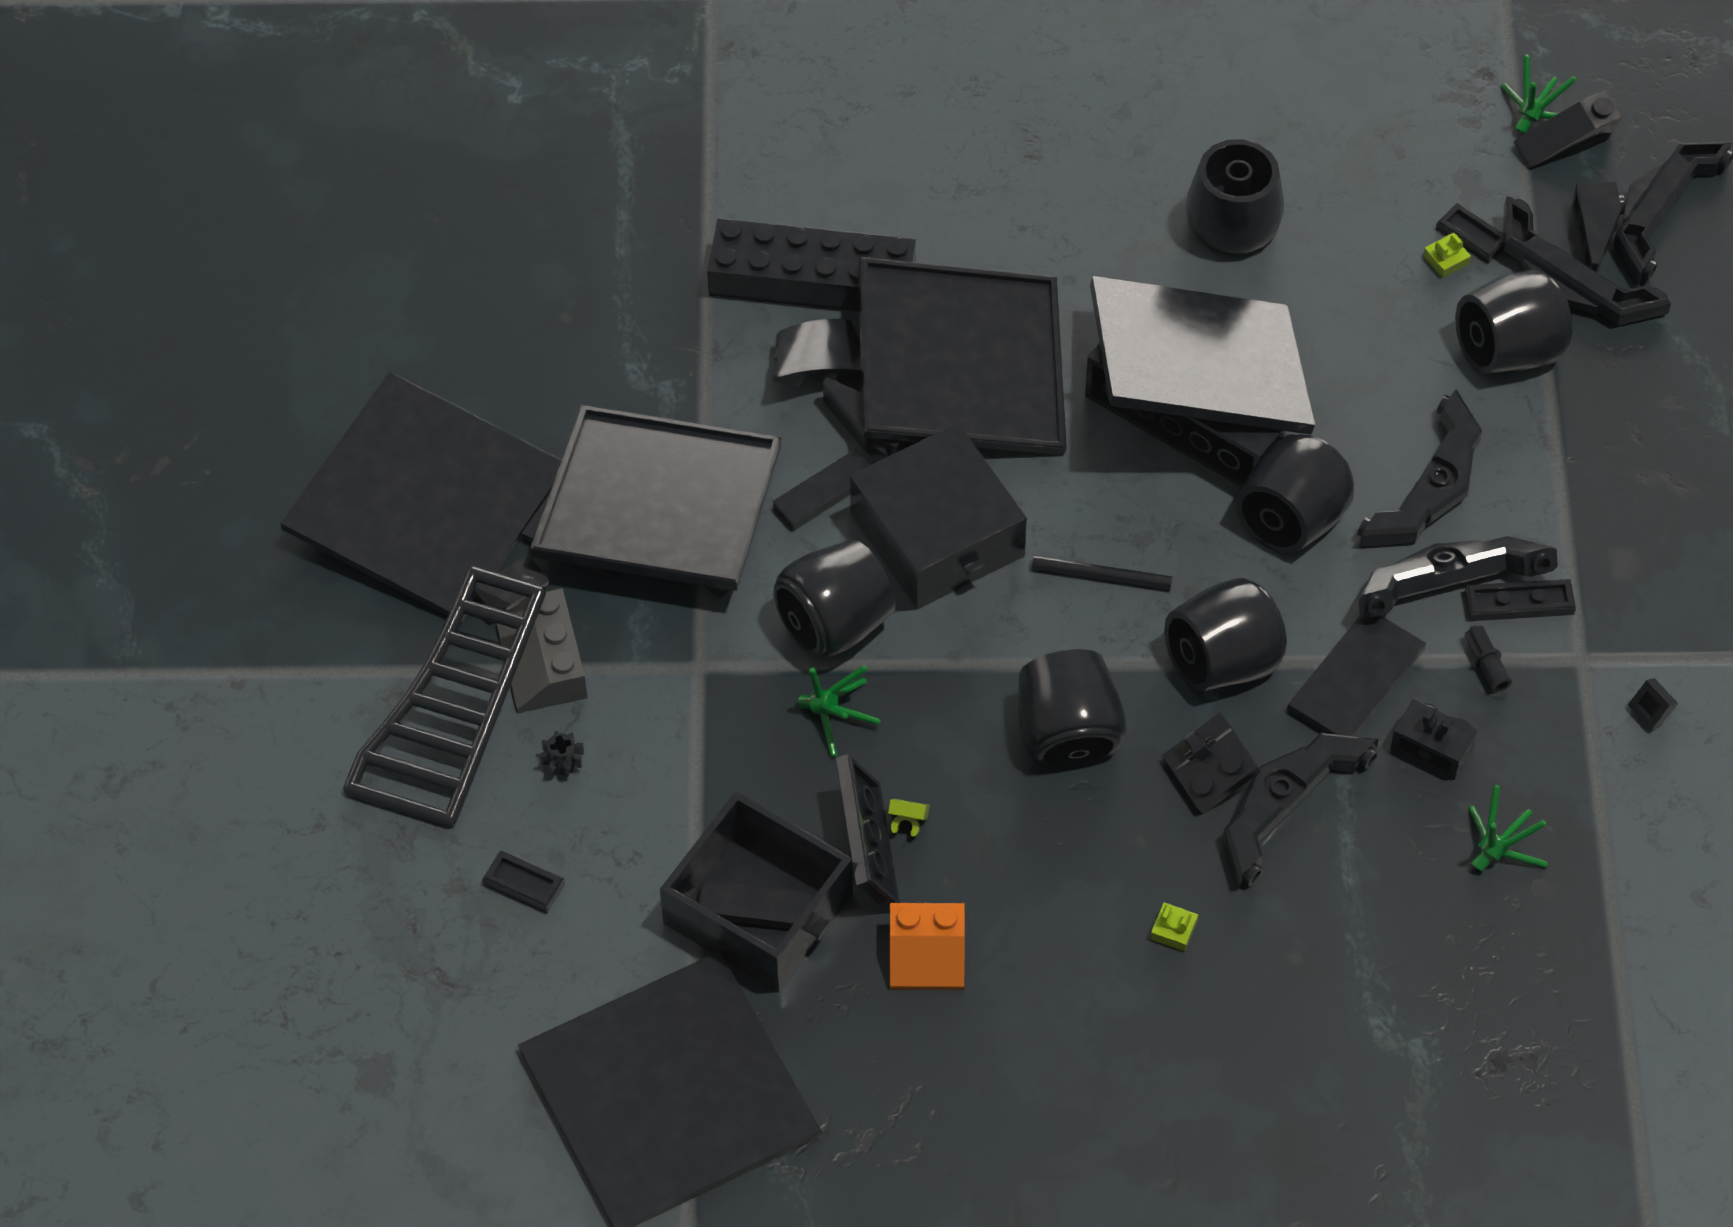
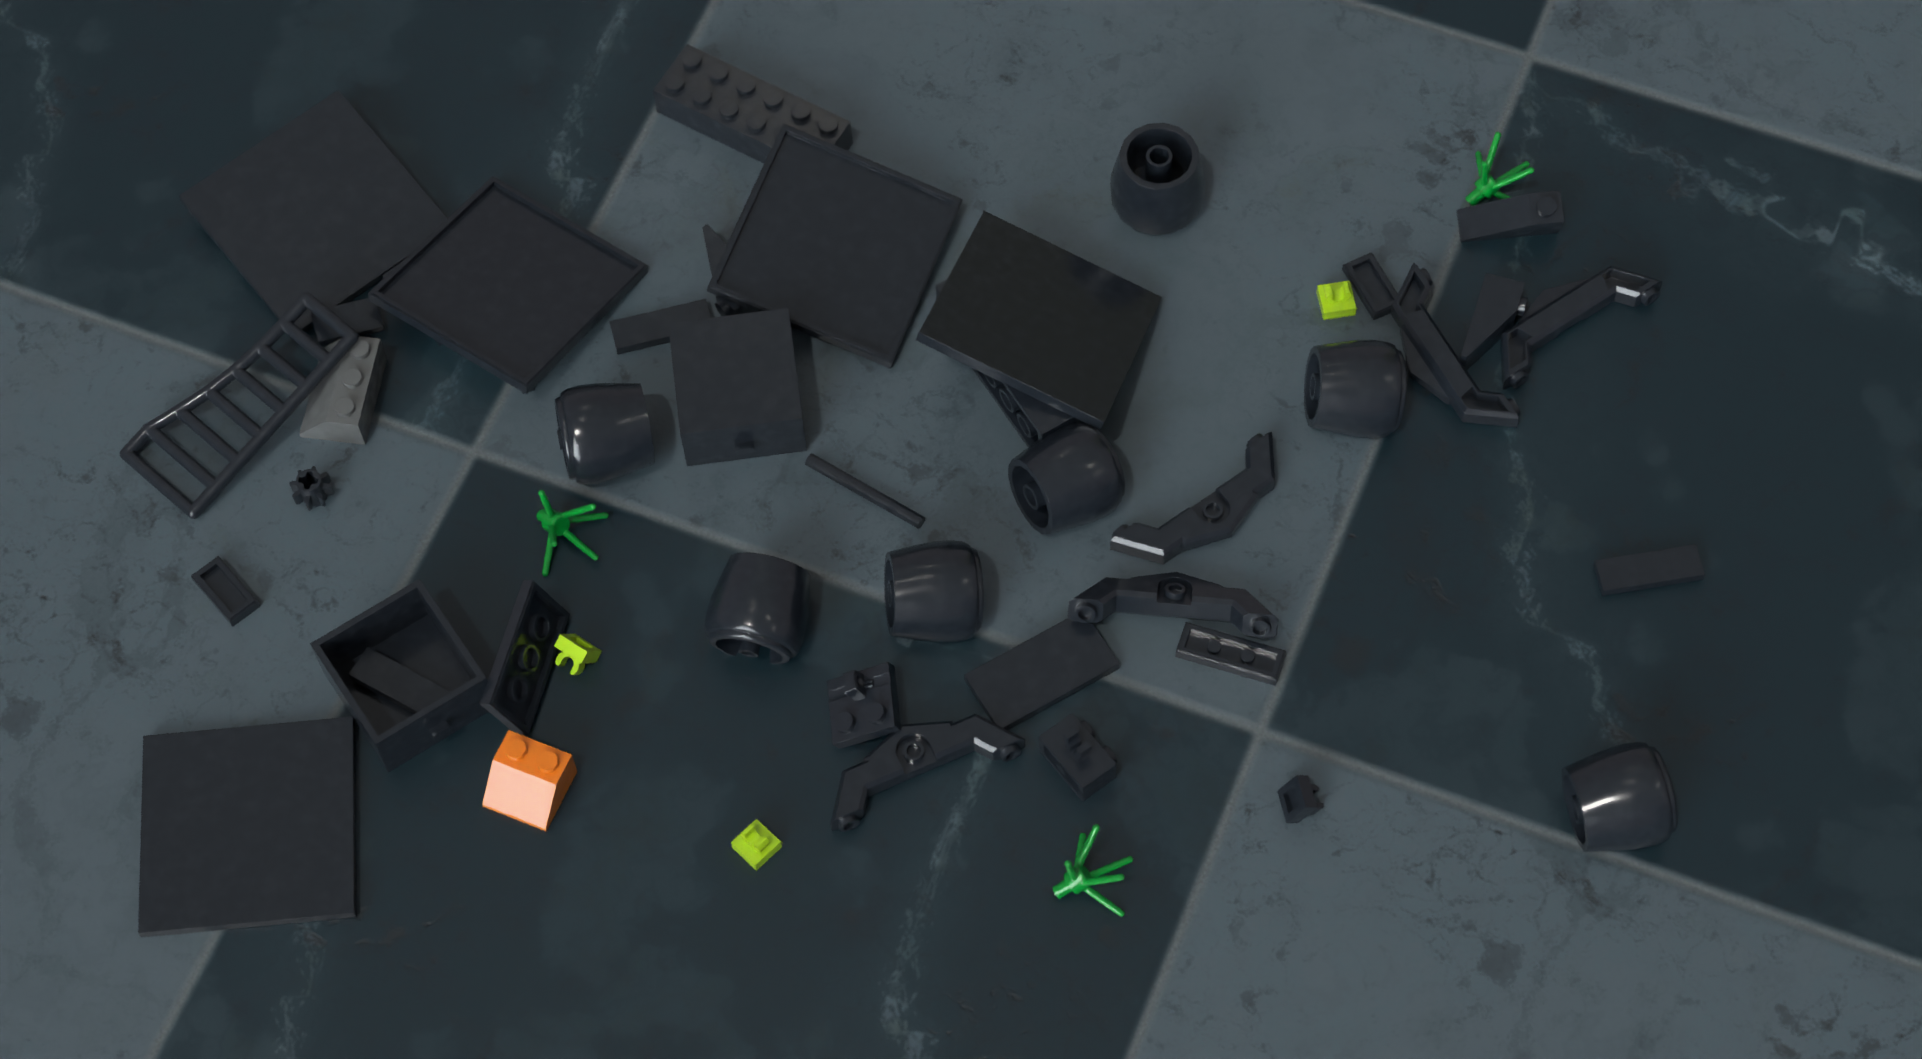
camera: 25 degrees right, 5 degrees up
black slope [772,319,861,387] -> none
black axle [1465,625,1512,693] -> none

